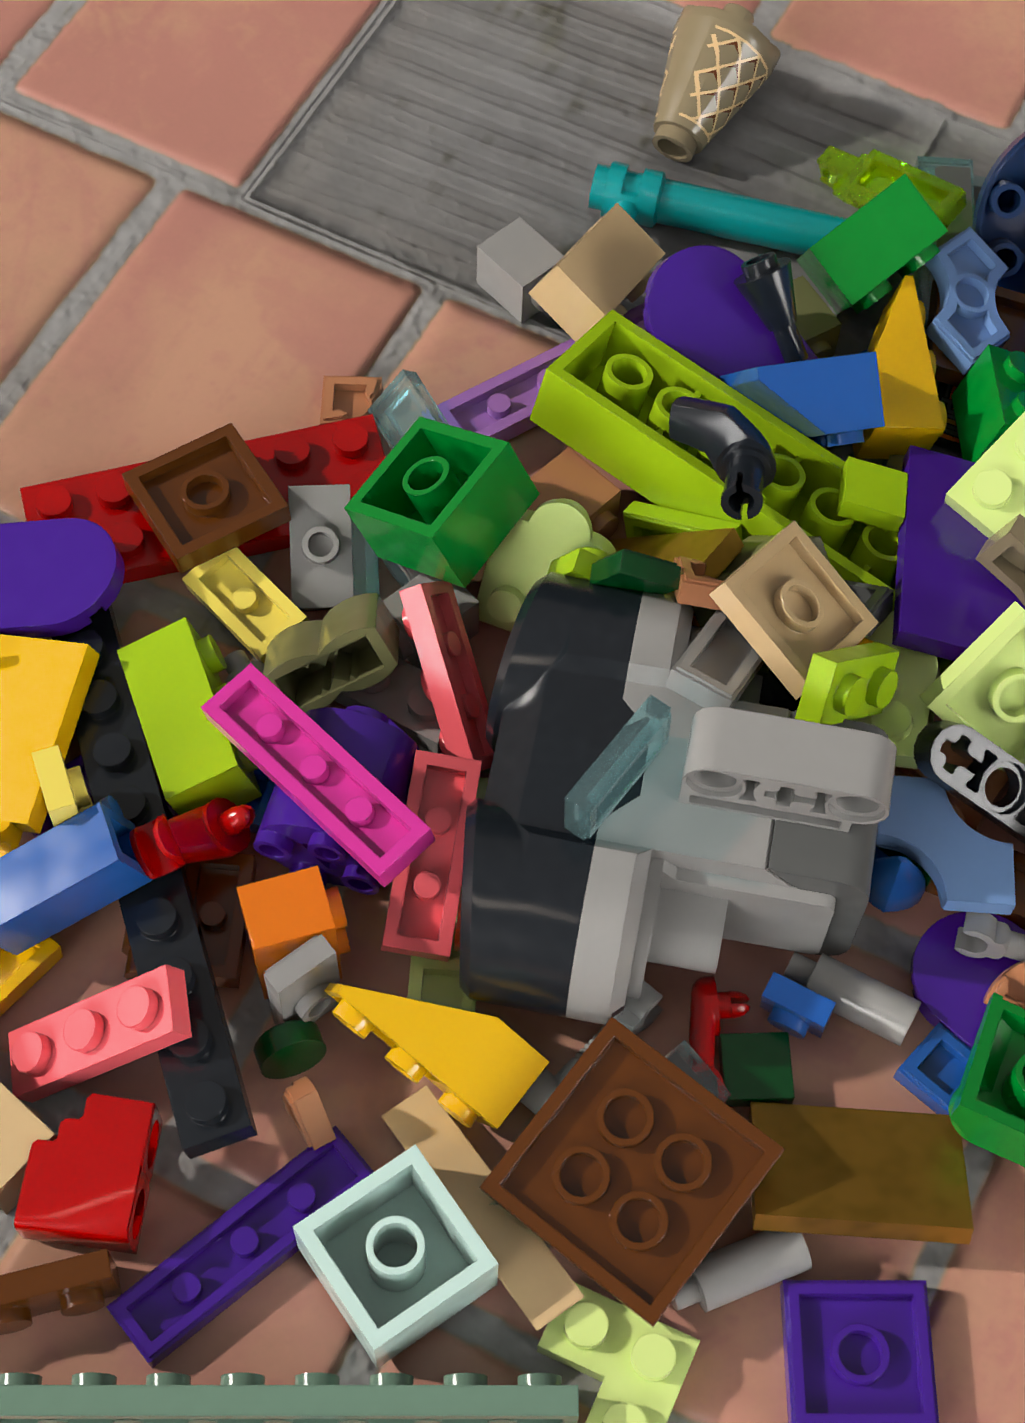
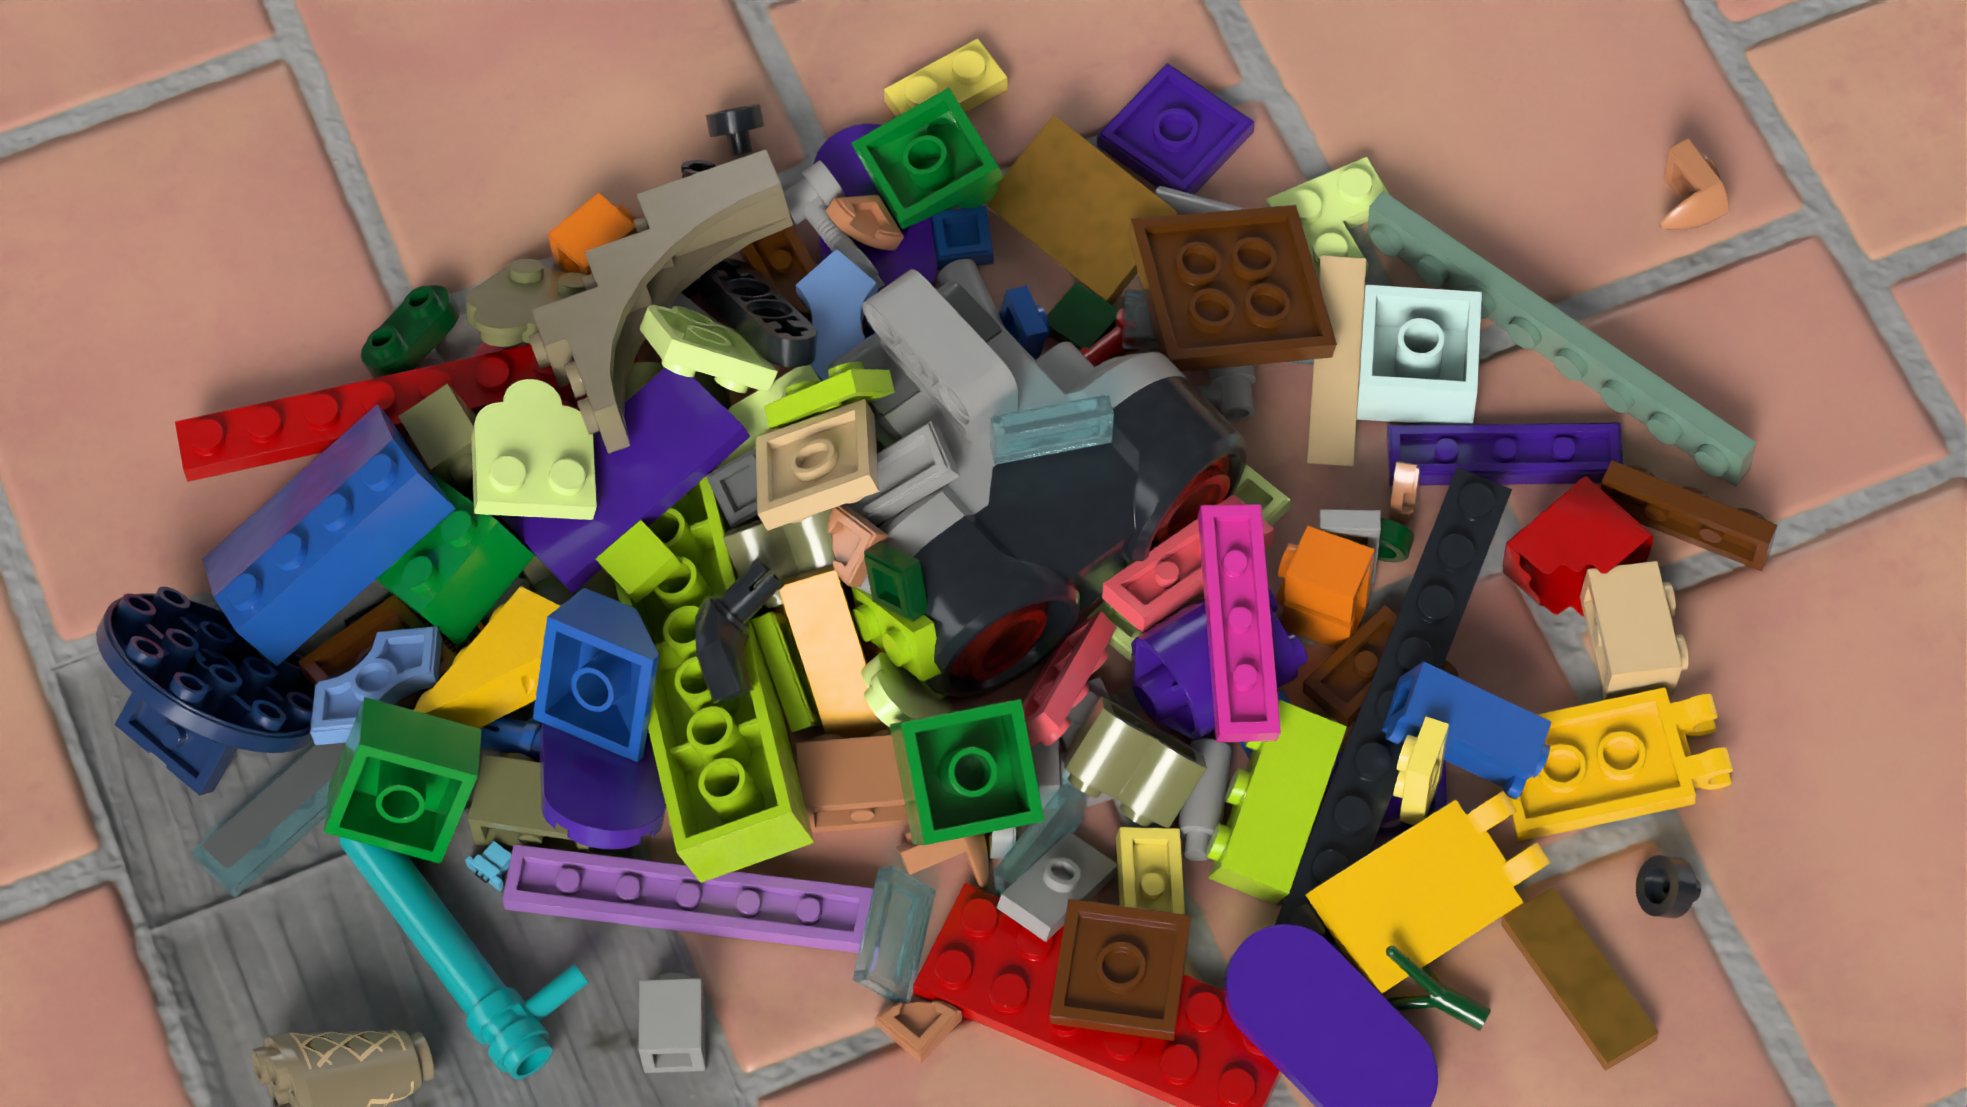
camera: 135 degrees left, 0 degrees up
coral plate [8,964,192,1103] -> none
red piece [130,797,256,879] -> none
yellow slope [324,983,549,1129] -> none
tan brick [528,203,665,342] -> none
black cone [733,252,809,363] -> none
clear neon green hinge [817,145,967,229] -> none

